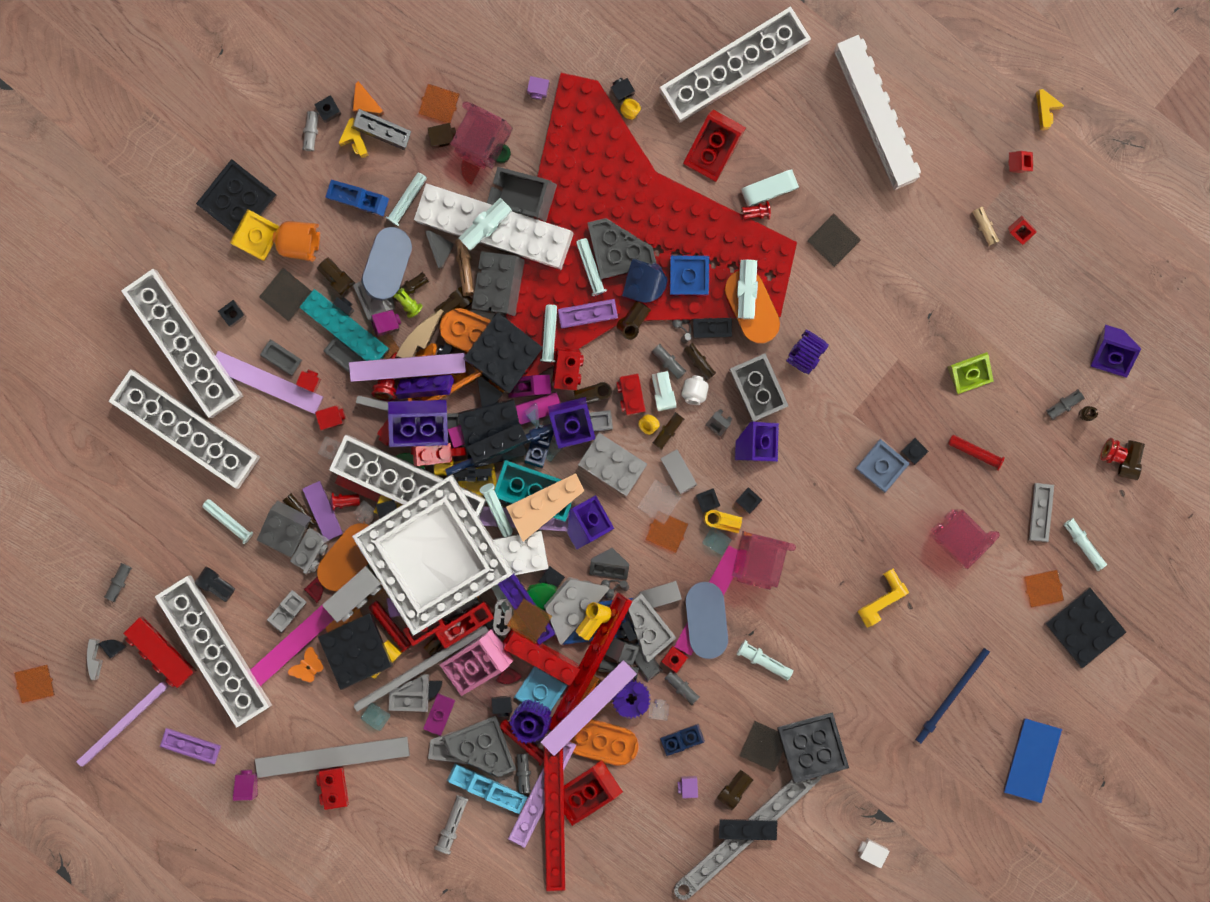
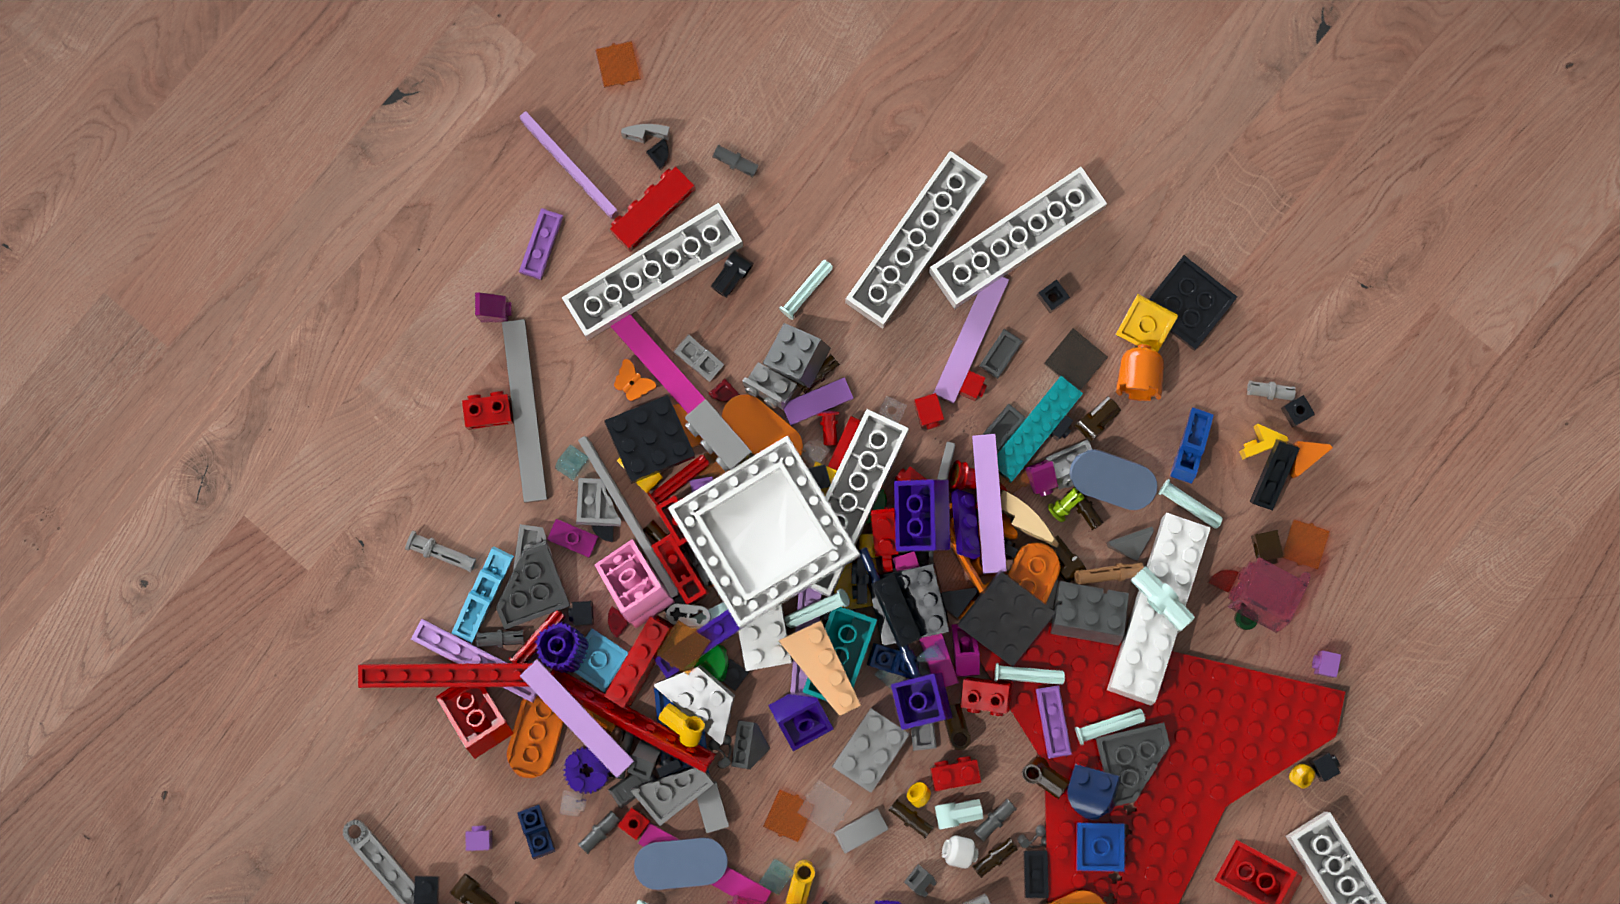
camera: 85 degrees right, 5 degrees down
dark grey piece [487,167,557,221] -> none
black plate [696,488,720,513] -> none

